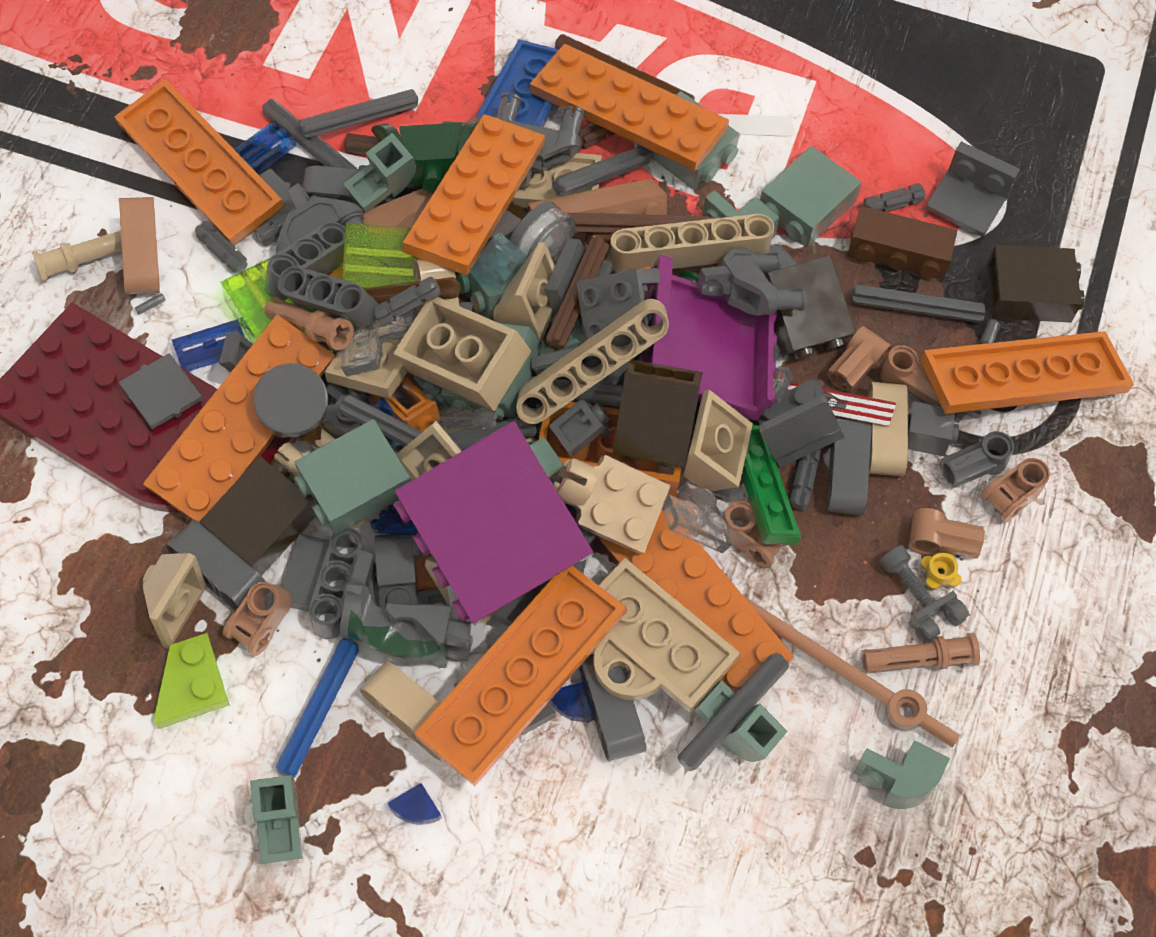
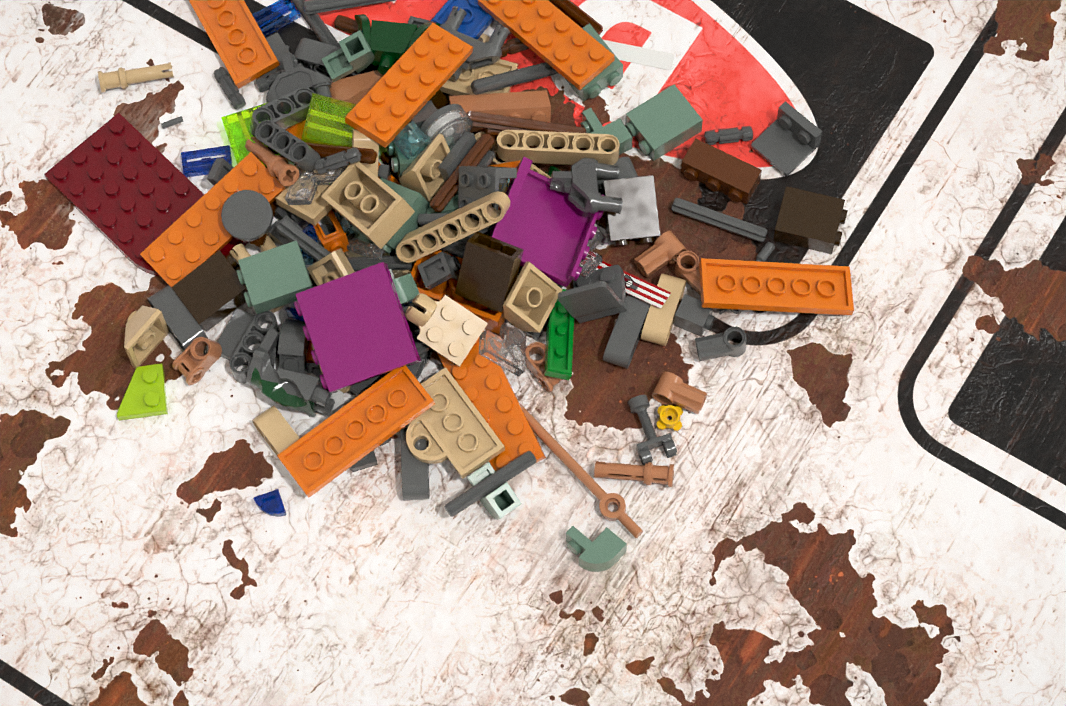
camera: 20 degrees right, 5 degrees up
nougat beam [119,197,160,295] -> none
dark grey piece [119,353,203,429] -> none
sand green brick [250,775,303,864] -> none
blue axle [276,638,359,777] -> none
clear blue tile [549,681,594,722] -> none
dark grey axle [789,449,821,511] -> none
nougat piece [980,458,1050,523] -> none

